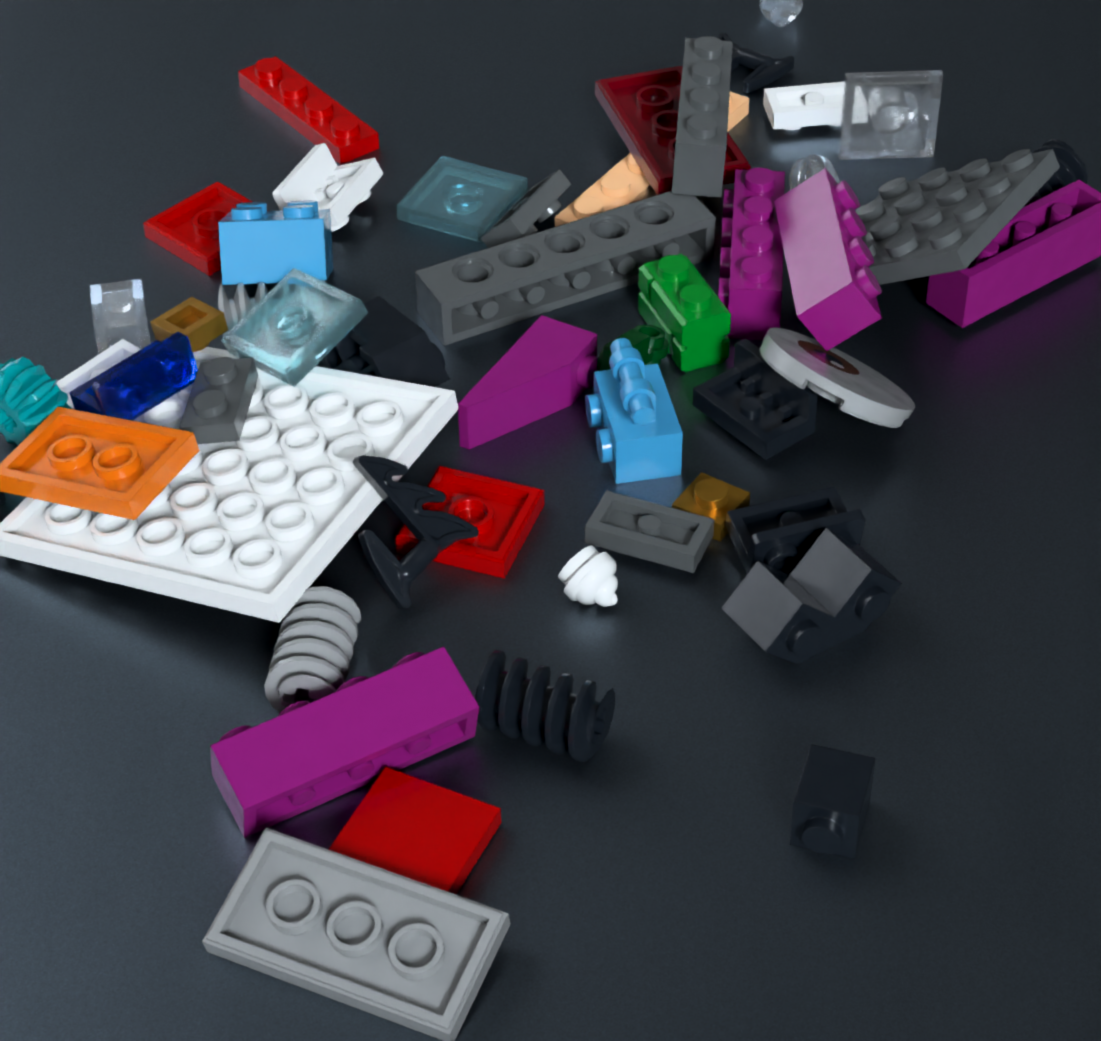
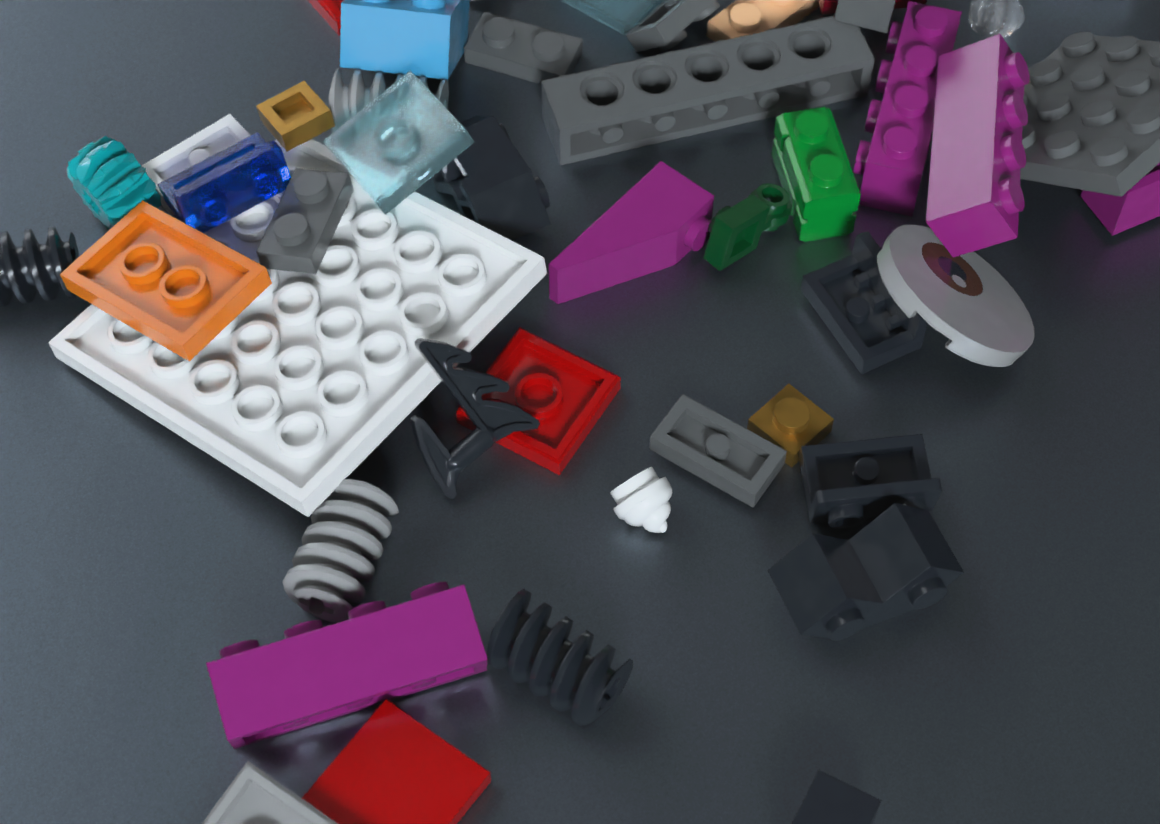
camera: 10 degrees right, 15 degrees up
clear brick [89,279,153,355] -> none
dark azure brick [585,338,683,484] -> none
none -> dark grey plate [464,11,583,84]

